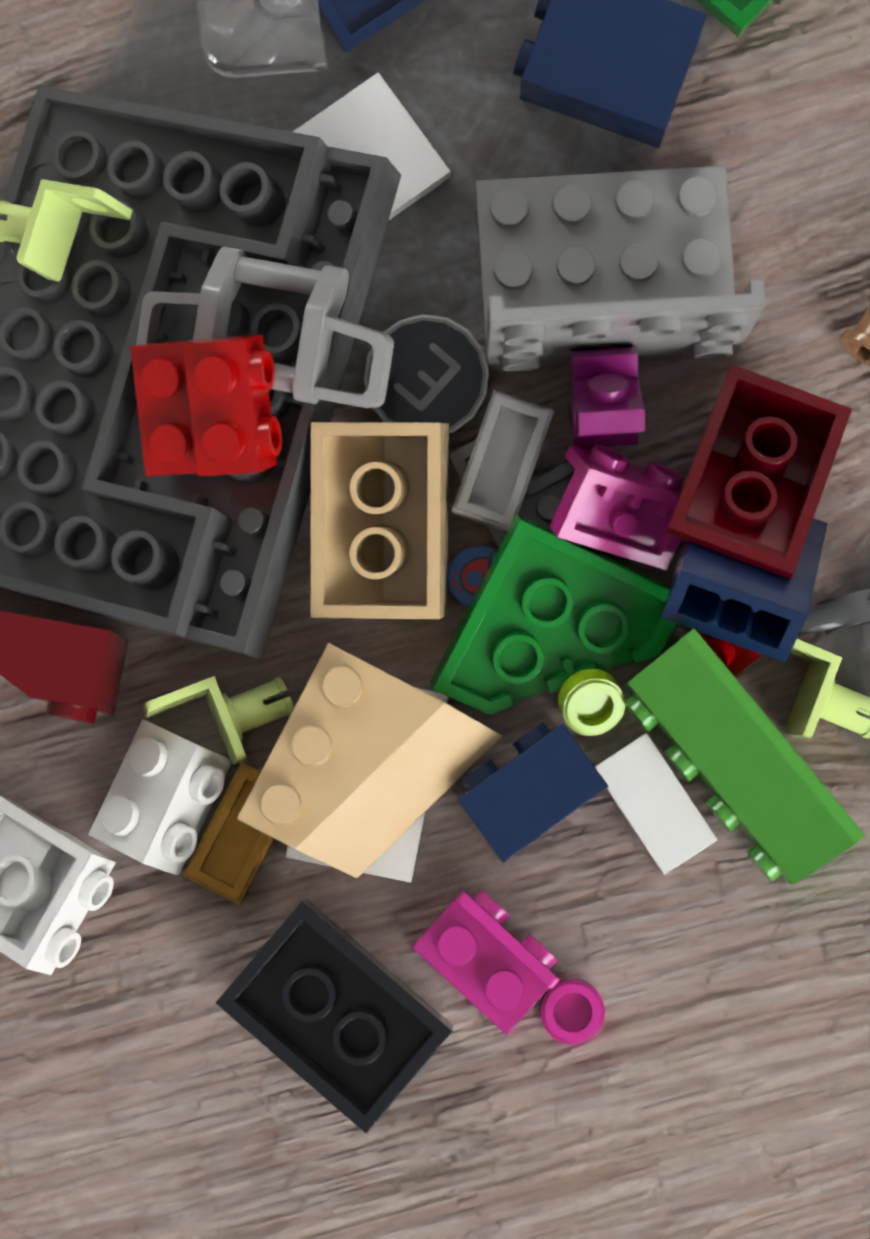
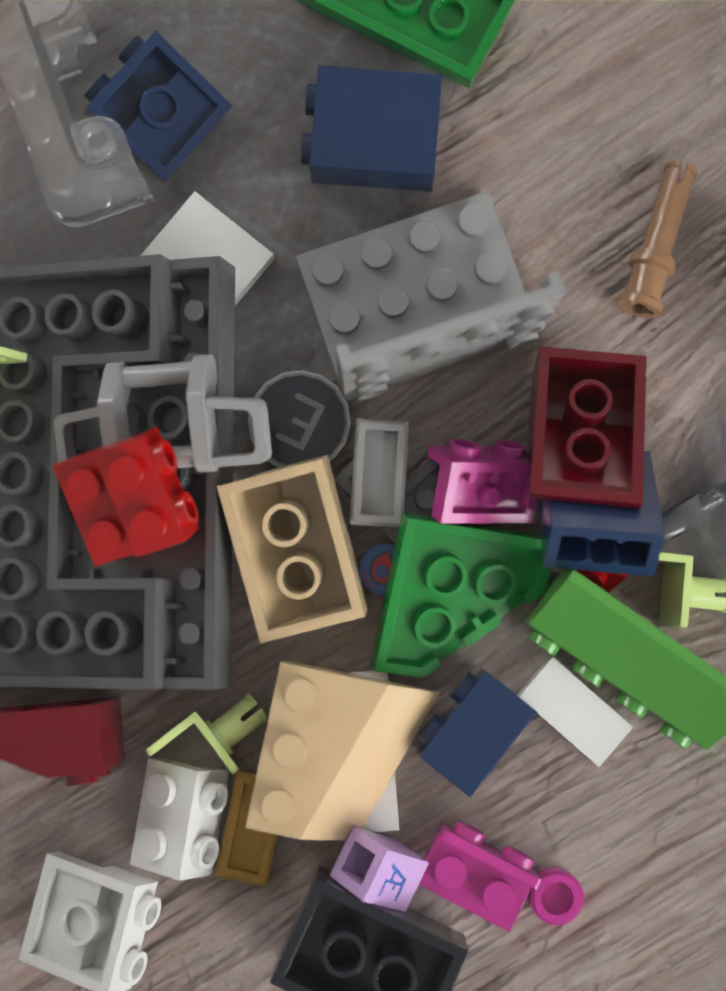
camera: 20 degrees left, 0 degrees up
lime tile [558,669,625,736] -> none
magenta brick [568,346,645,448] -> none
none -> lavender brick [329,826,429,912]

